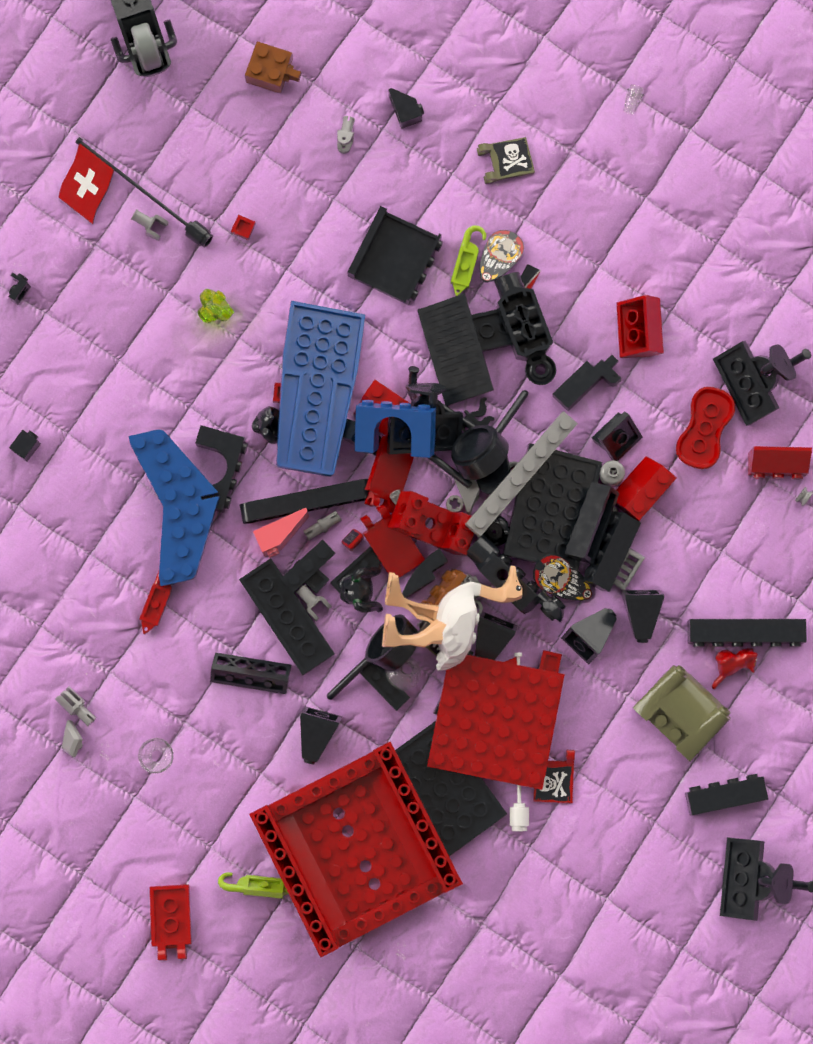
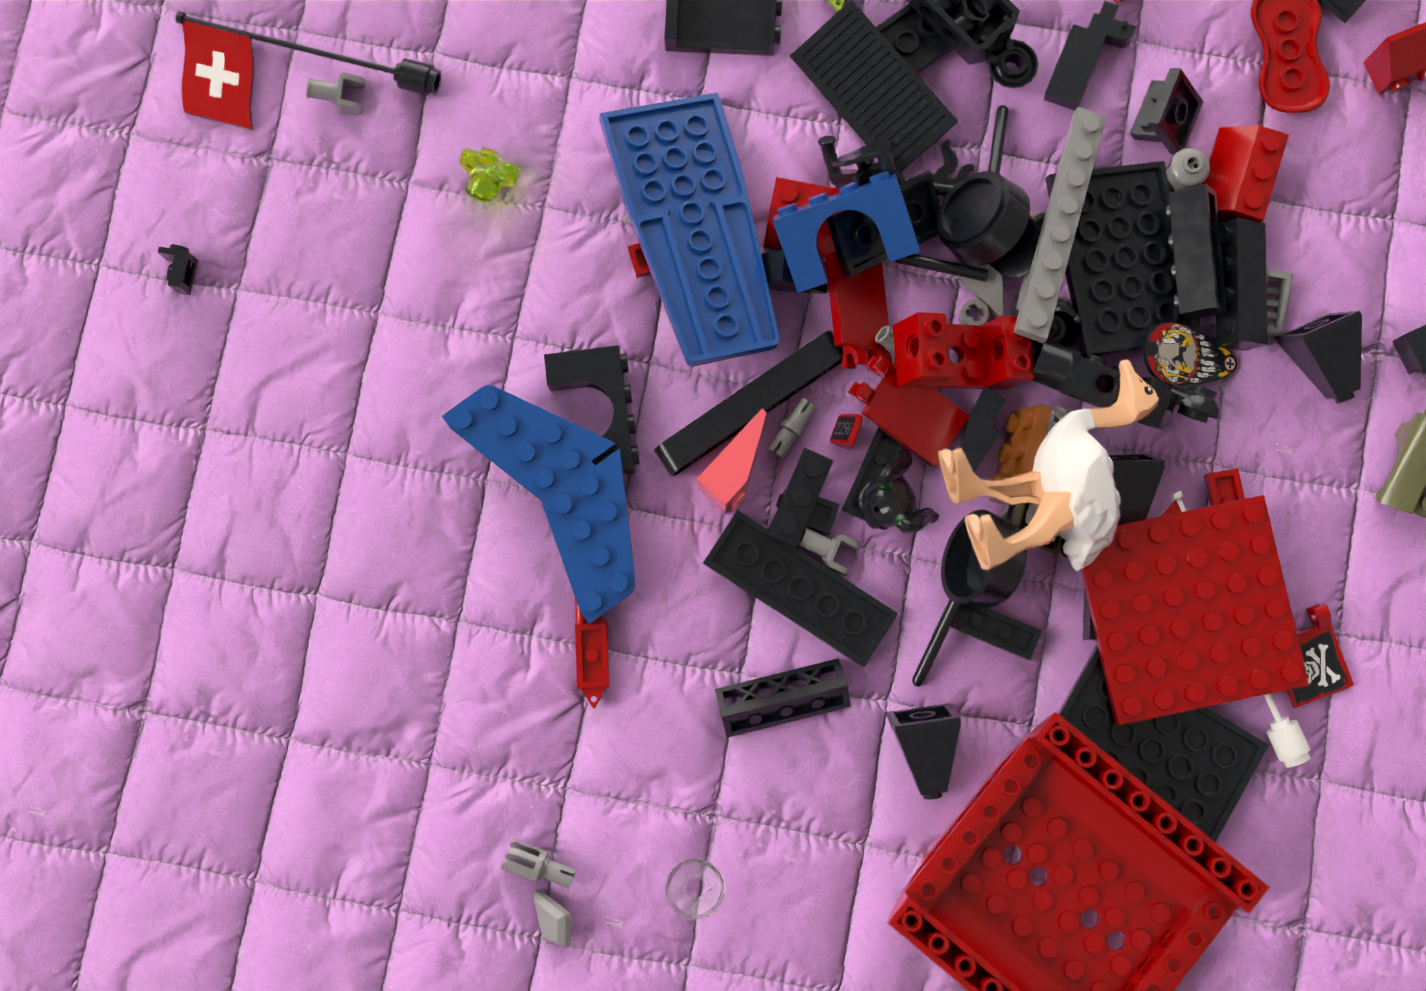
camera: 20 degrees left, 0 degrees up
black brick [9,429,41,462] -> none
red plate [231,214,256,240] -> none
black hair [252,406,279,444] -> none
clear piece [386,657,421,690] -> none
slope [561,608,617,665] -> none

